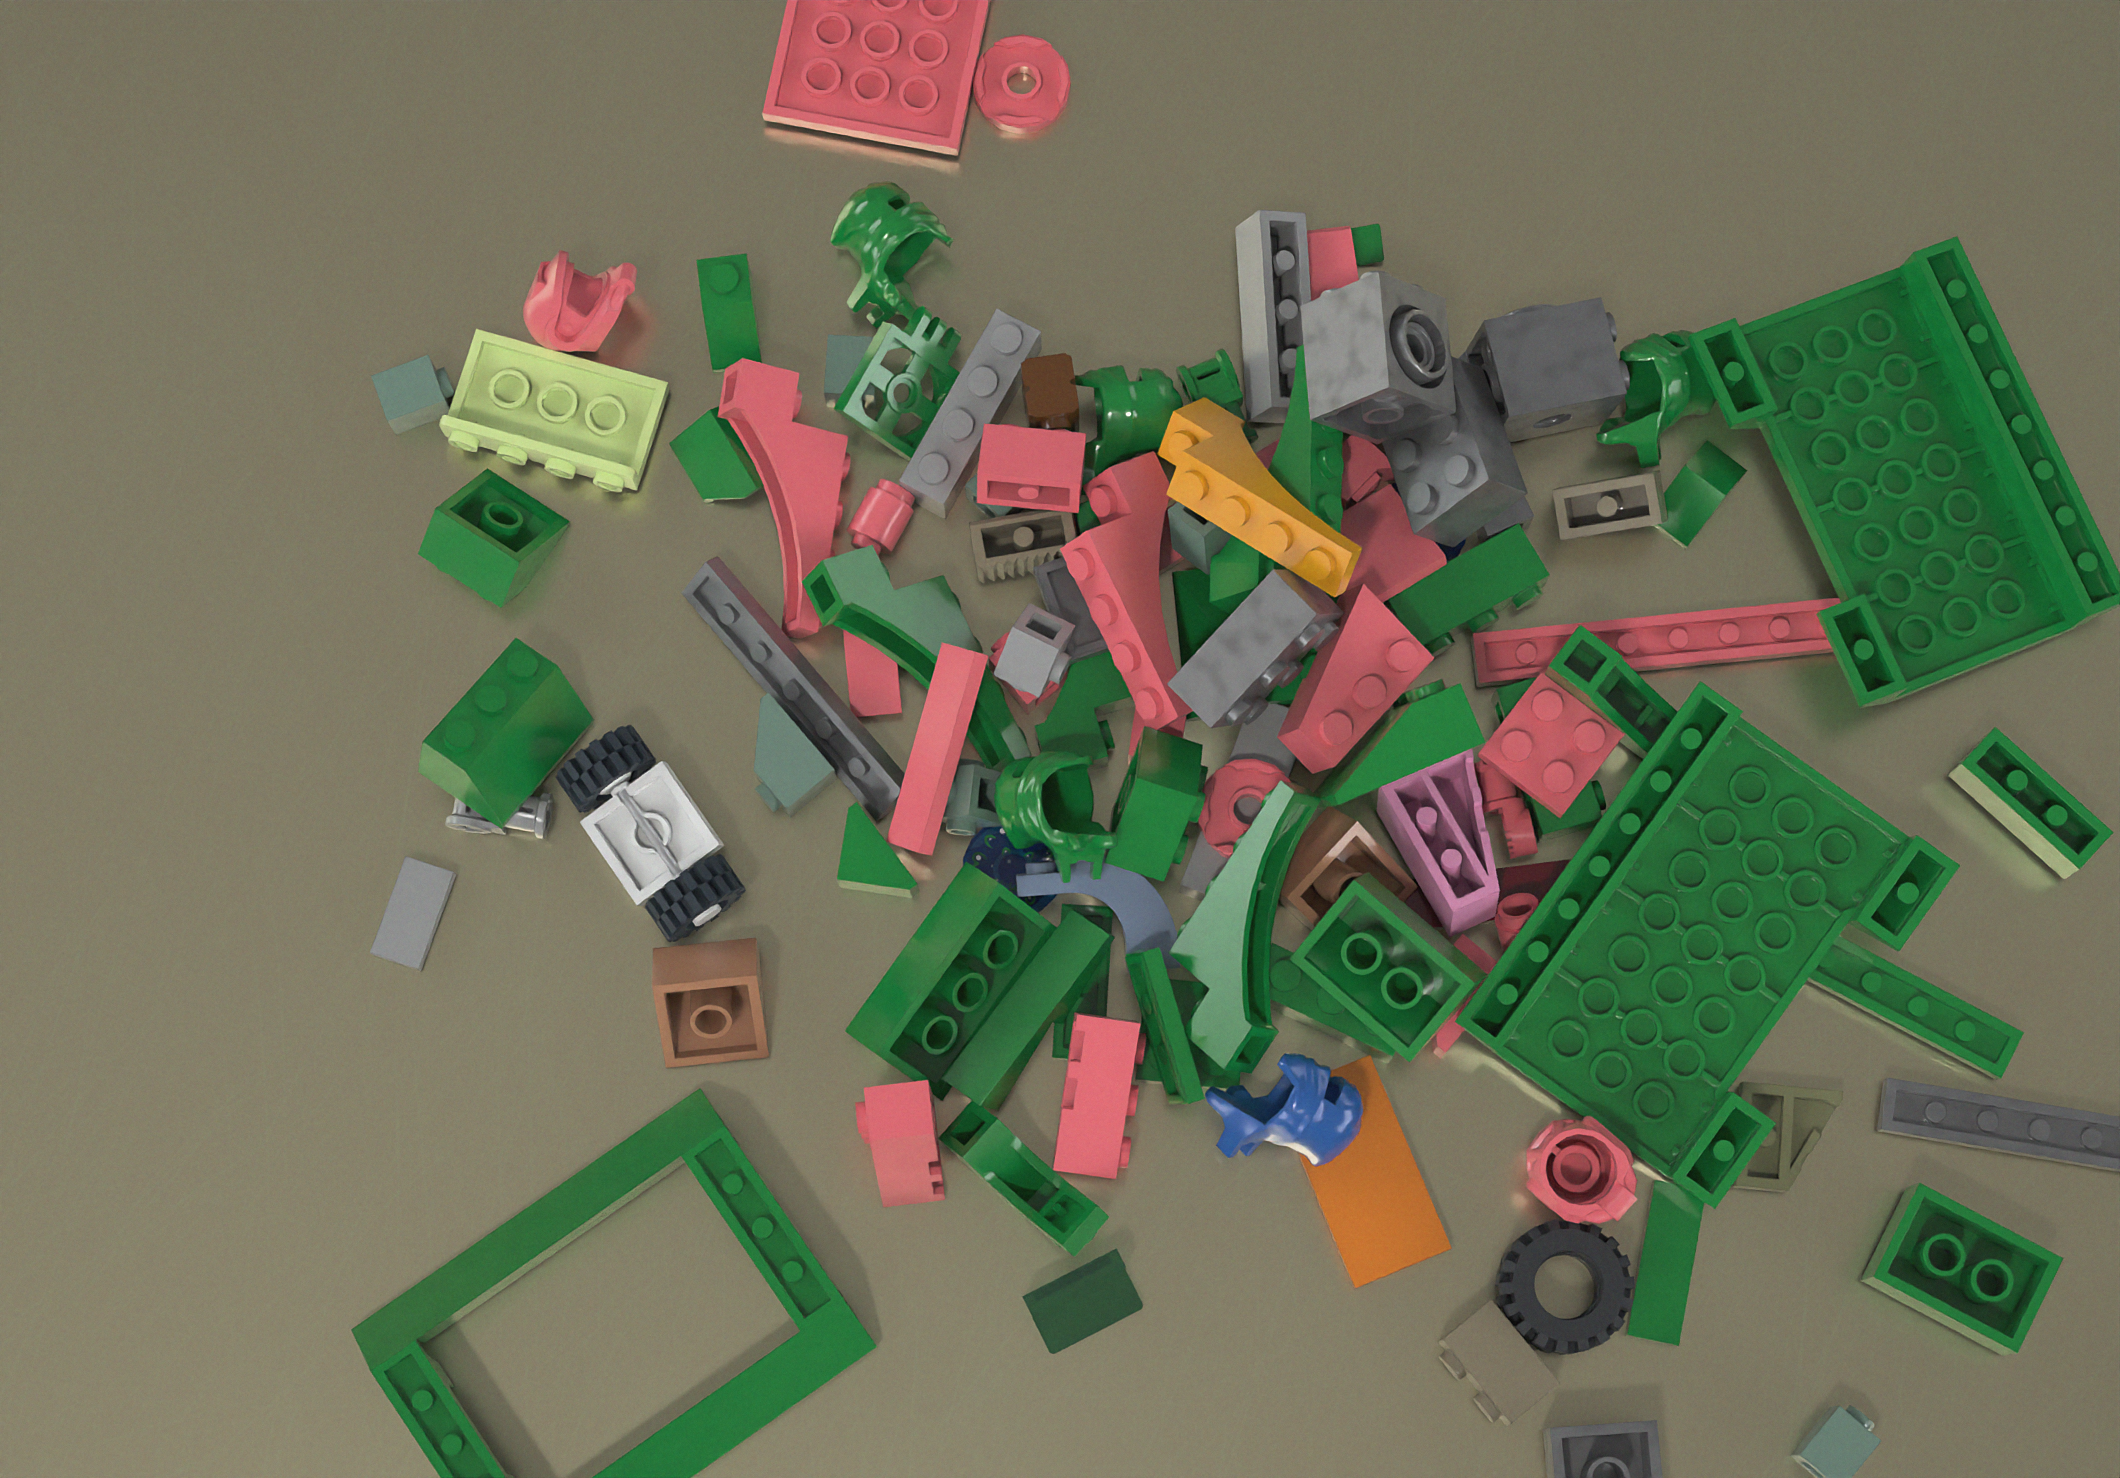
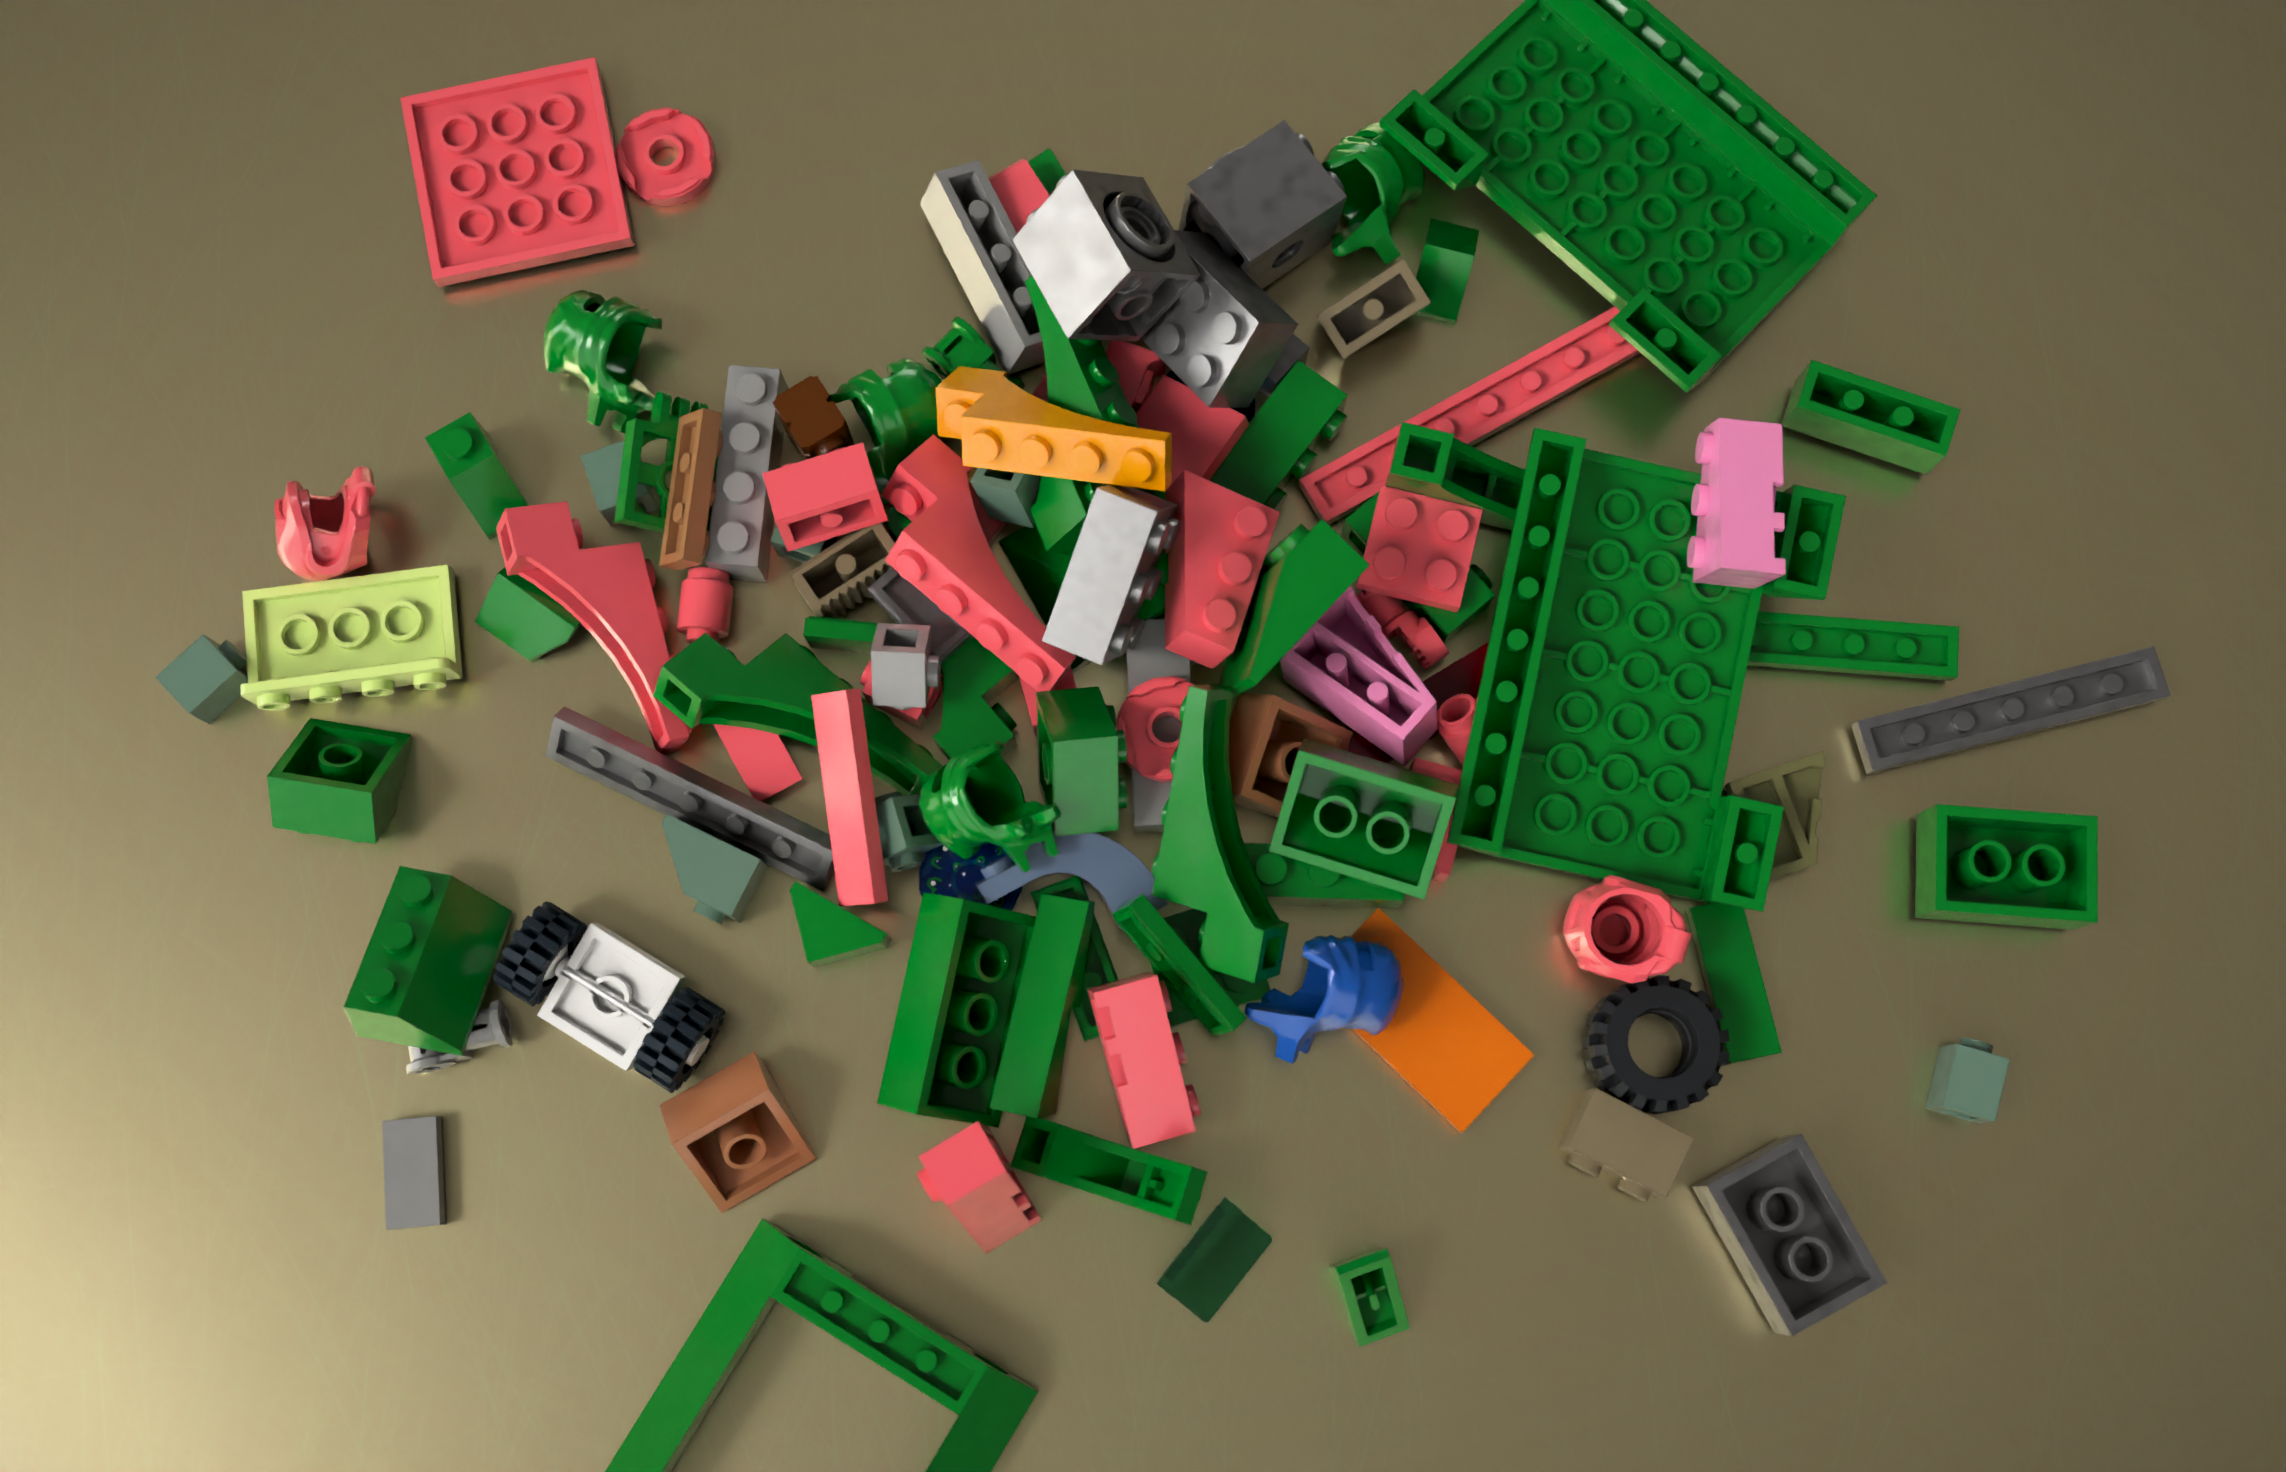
camera: 25 degrees left, 0 degrees up
none -> medium nougat plate [659,408,723,571]
none -> green tile [803,616,877,653]
none -> green slope [1329,1247,1410,1347]
none -> bright pink wedge [1687,417,1786,589]

